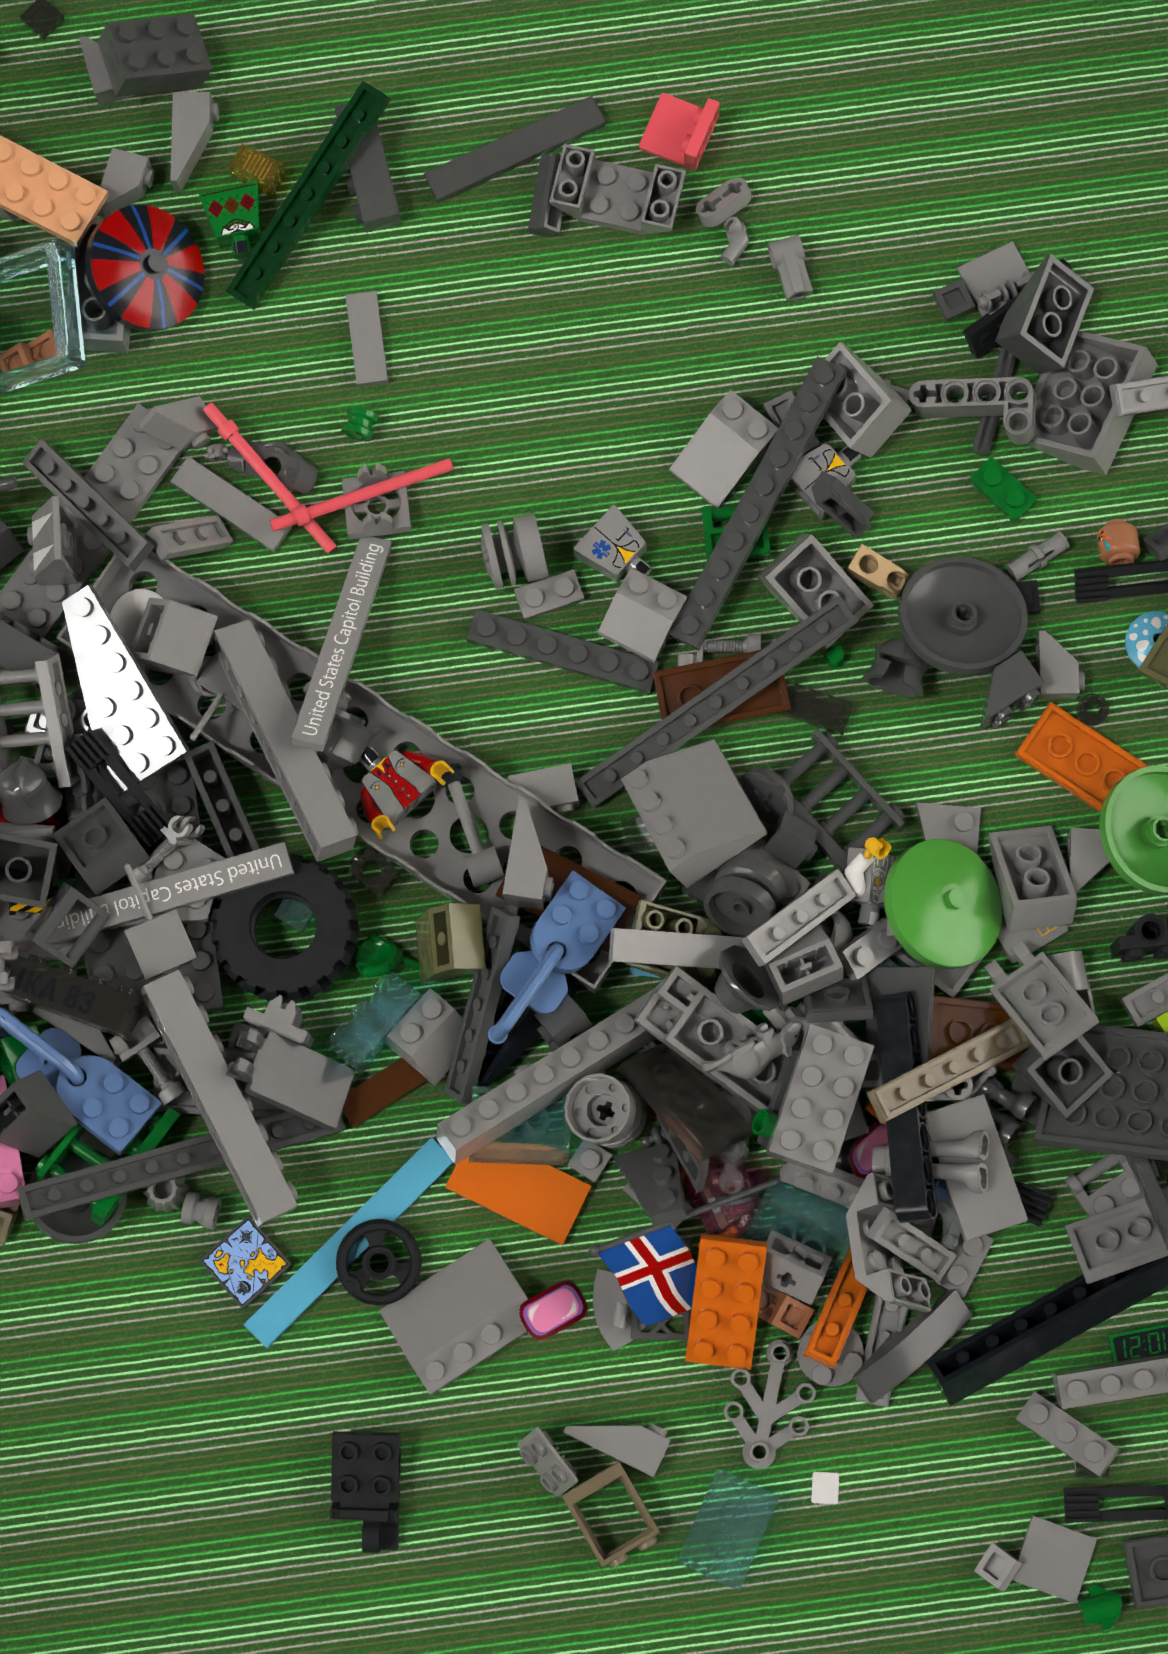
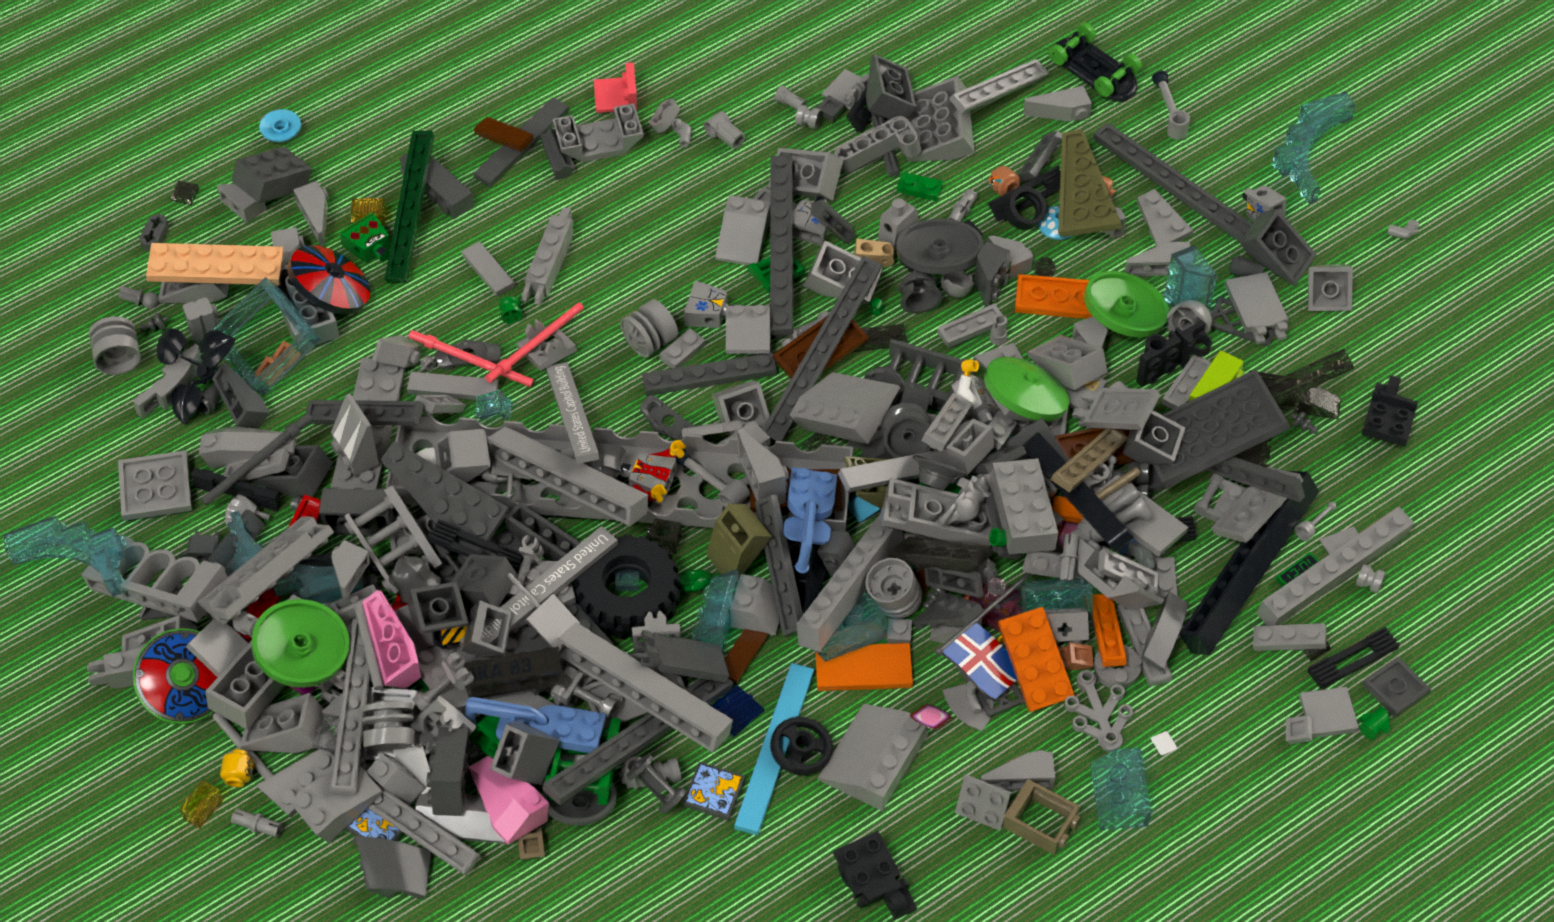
camera: 35 degrees left, 25 degrees down
none -> reddish brown tile [473,117,534,152]
none -> clear light blue bracket [475,390,512,419]
none -> light grey hinge [522,207,573,305]
none -> dark grey hose [626,754,686,814]
none -> dark grey piece [640,395,693,440]
none -> light grey tile [682,420,742,437]
none -> light grey slope [711,380,770,436]
none -> clear blue piece [711,685,764,737]
none -> light grey pin [774,85,807,110]
none -> light grey wheel [795,104,821,129]
none -> light grey torso [878,199,919,252]
none -> light grey plate [937,304,1004,348]
none -> light grey hair [941,271,975,298]
none -> light grey pin [990,314,1007,346]
none -> black tyre [1004,186,1047,230]
none -> light grey axle [1060,534,1079,581]
none -> dark tan bar [1096,467,1141,501]

